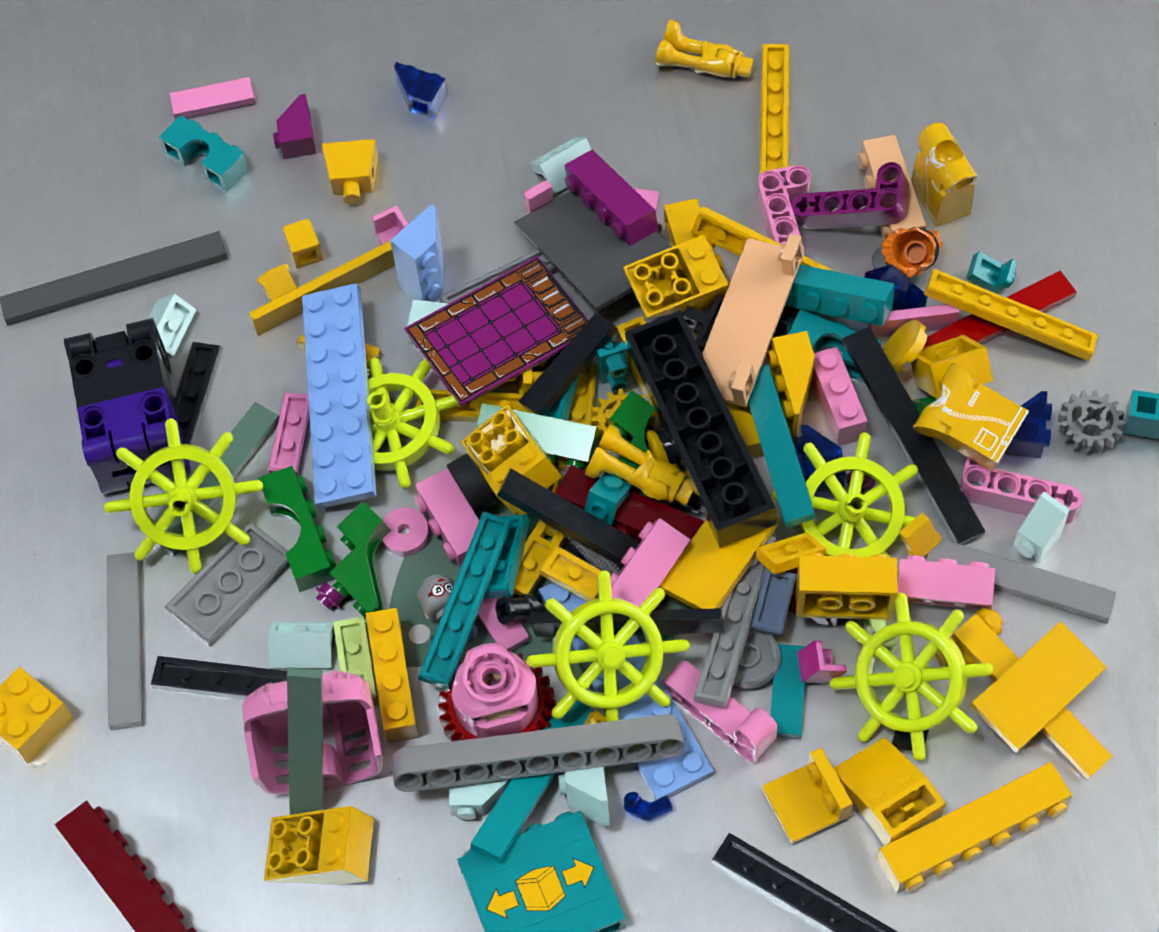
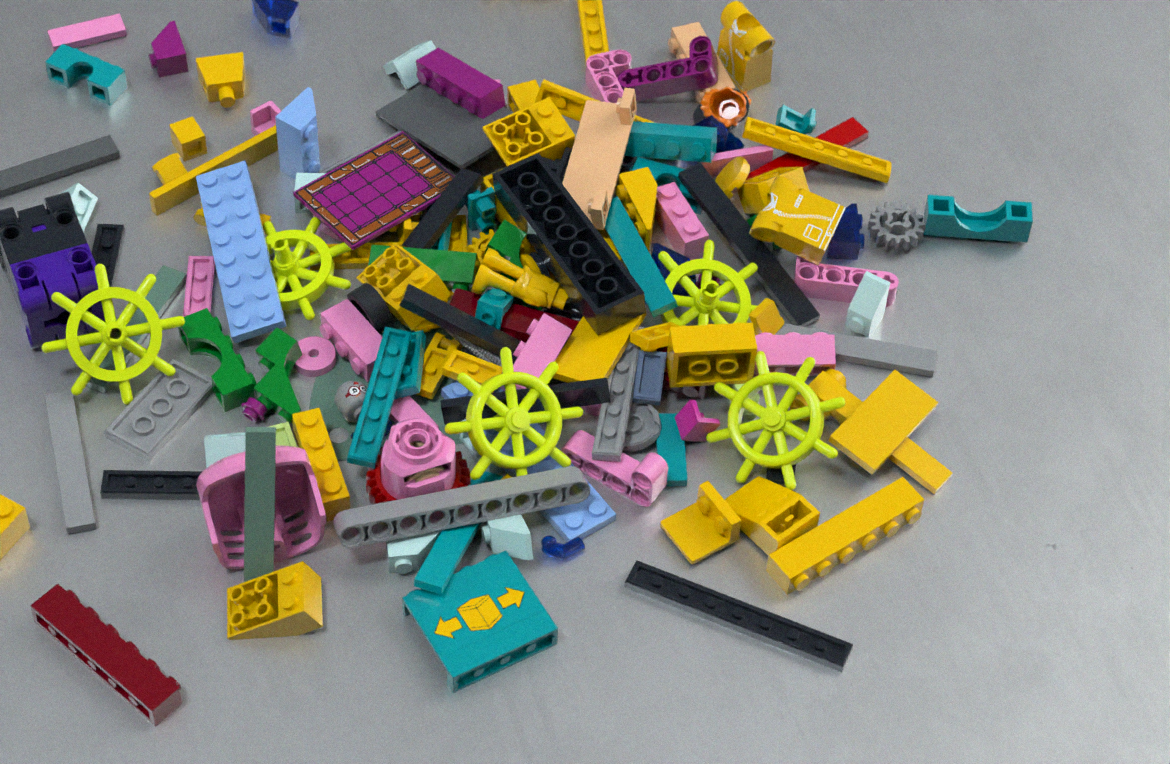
camera: 15 degrees left, 10 degrees down
black piece [495,593,548,625] -> none
bright pink tile [523,180,553,214] -> none

